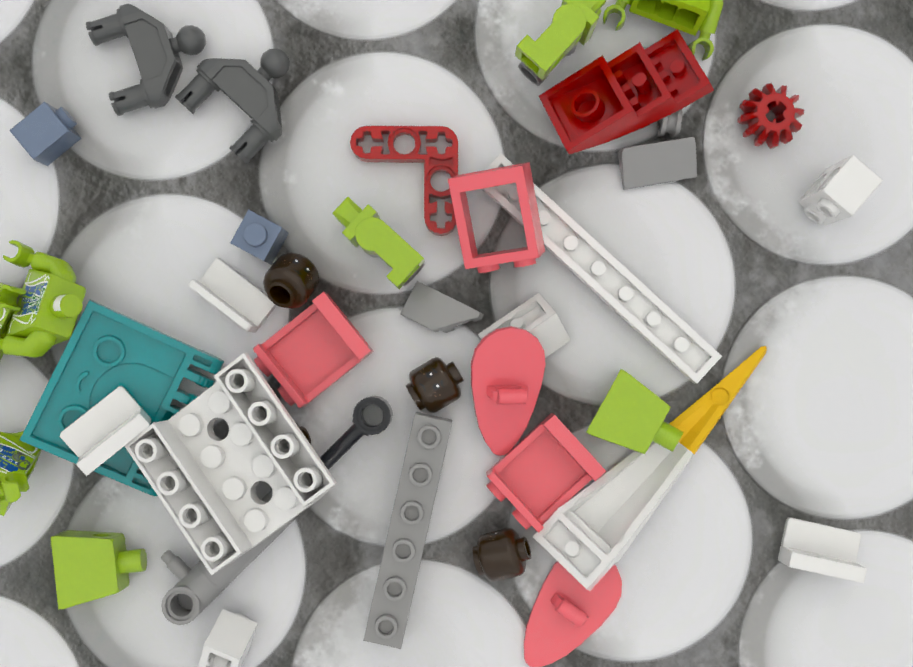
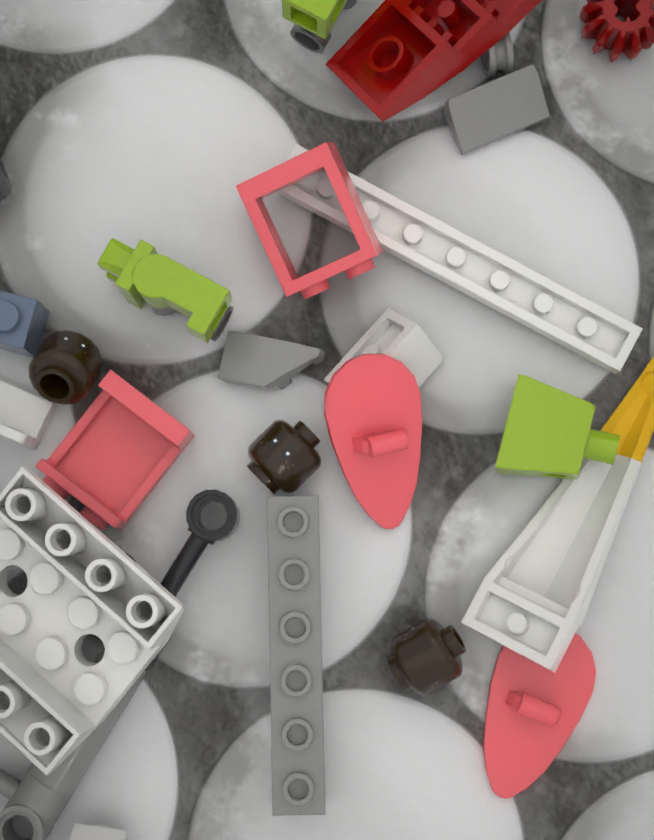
camera: 15 degrees left, 5 degrees down
red beam [350,126,458,236] -> none
coral panel [486,413,606,533] -> none

